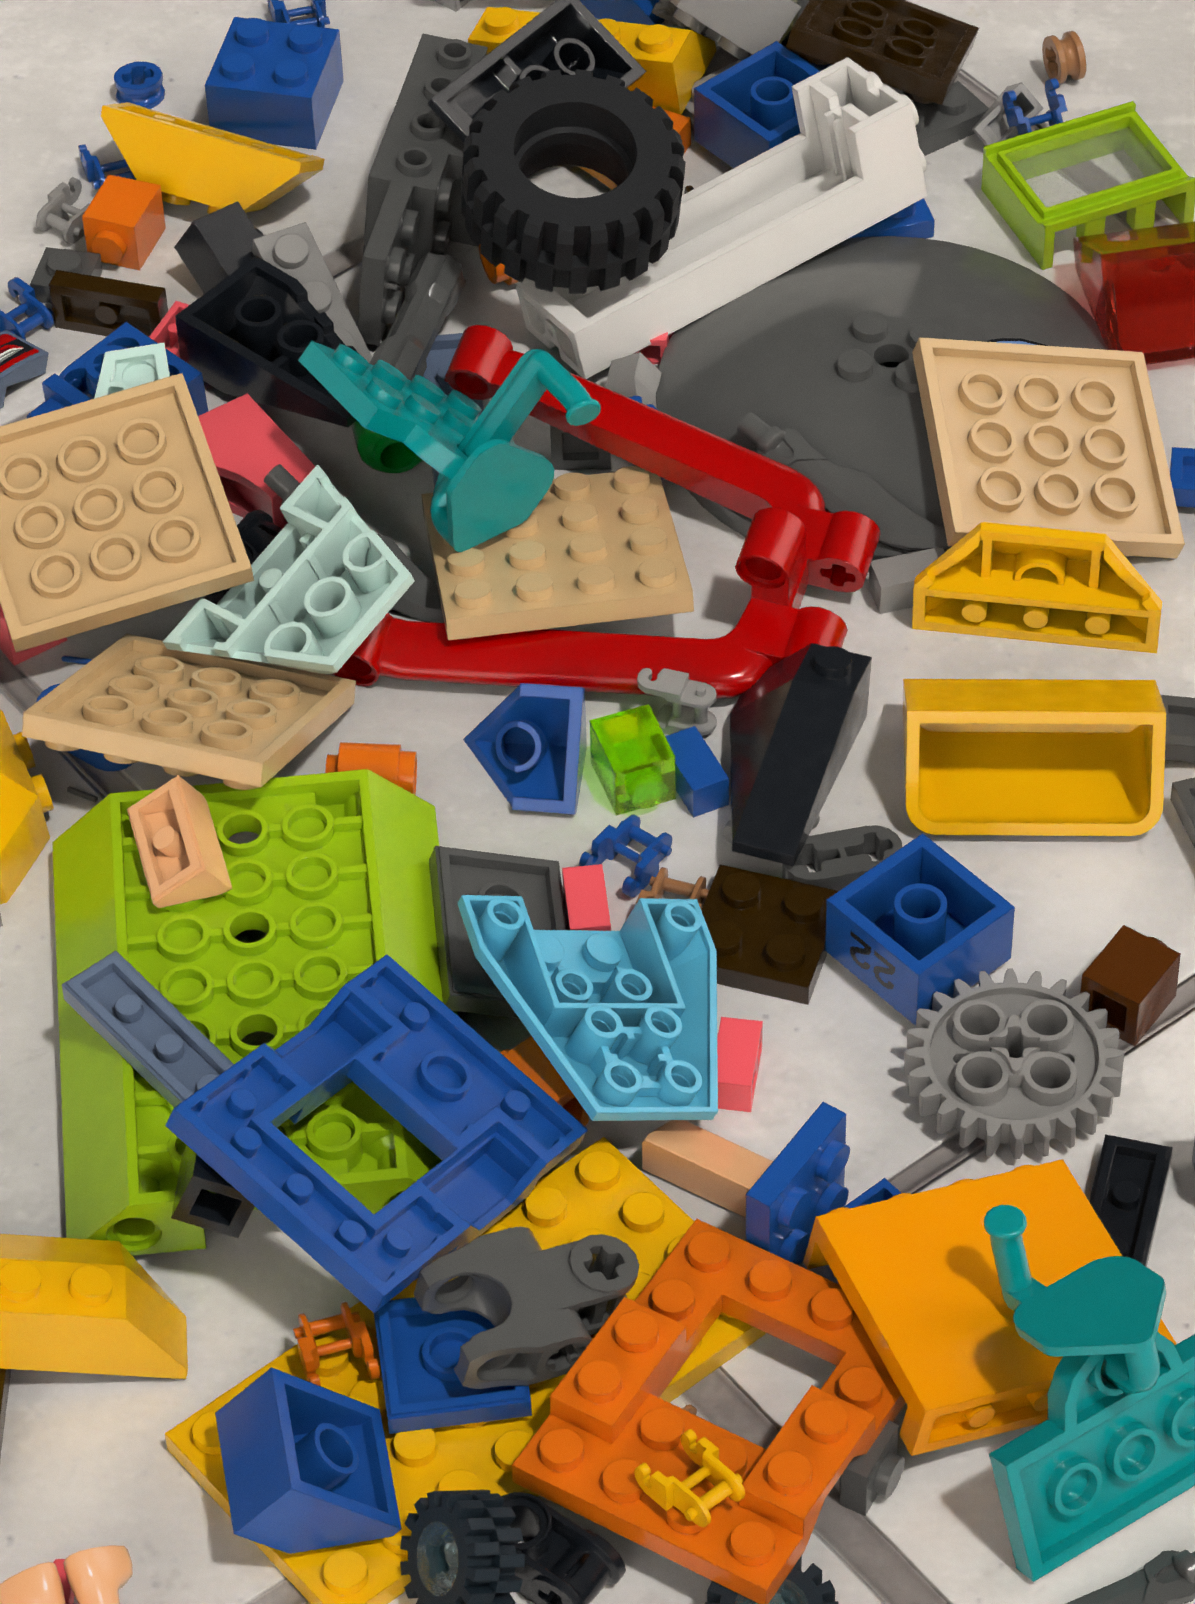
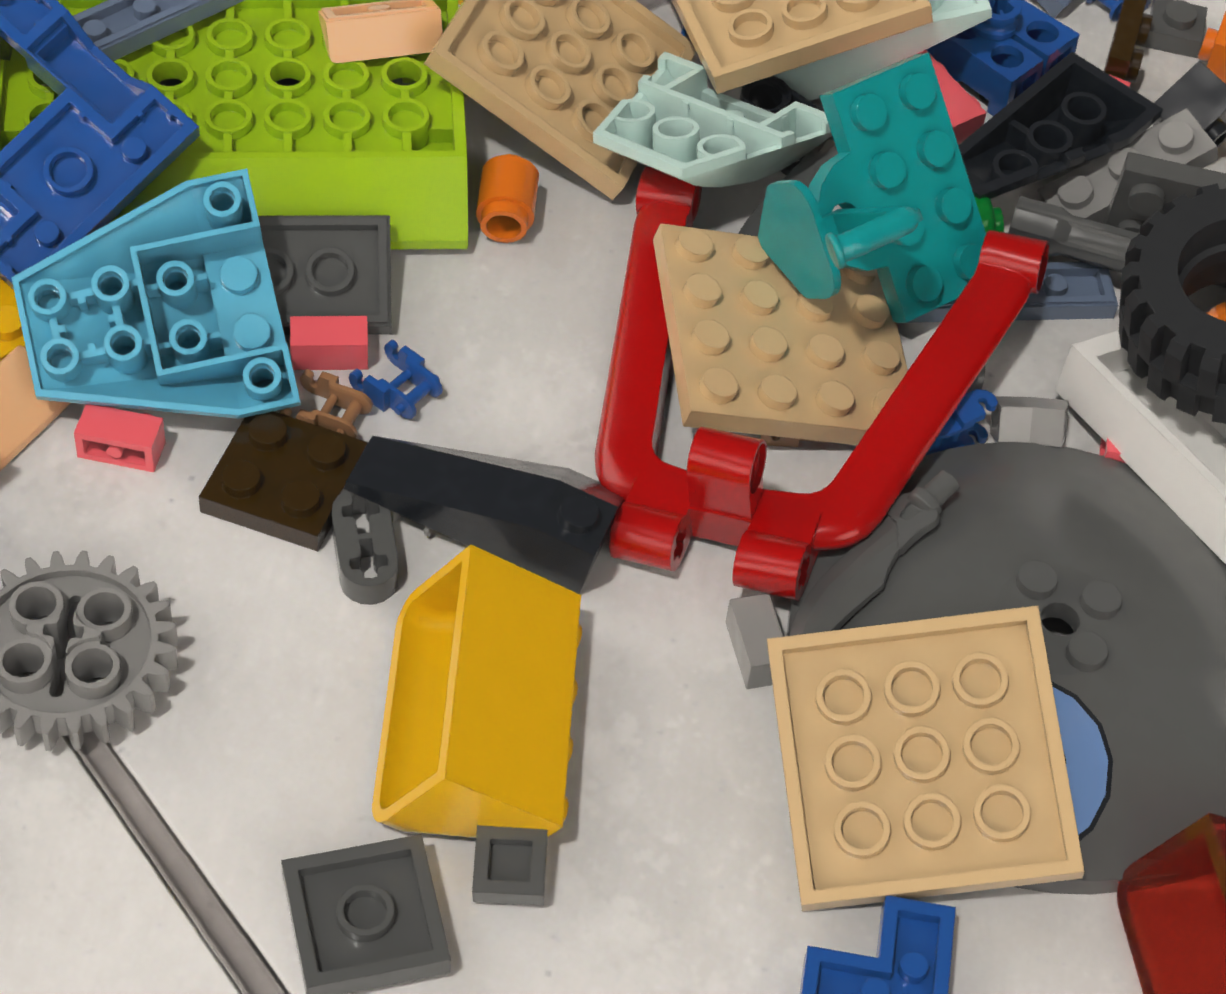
camera: 85 degrees right, 5 degrees up
blue slope [463,683,587,814] -> none
clear neon green brick [589,704,676,816] -> none
light grey piece [637,668,717,735] -> none
blue piece [659,726,729,818] -> none
blue brick [825,833,1015,1026] -> none
yellow wedge [912,522,1162,653] -> none
reddish brown brick [1080,925,1181,1046] -> none

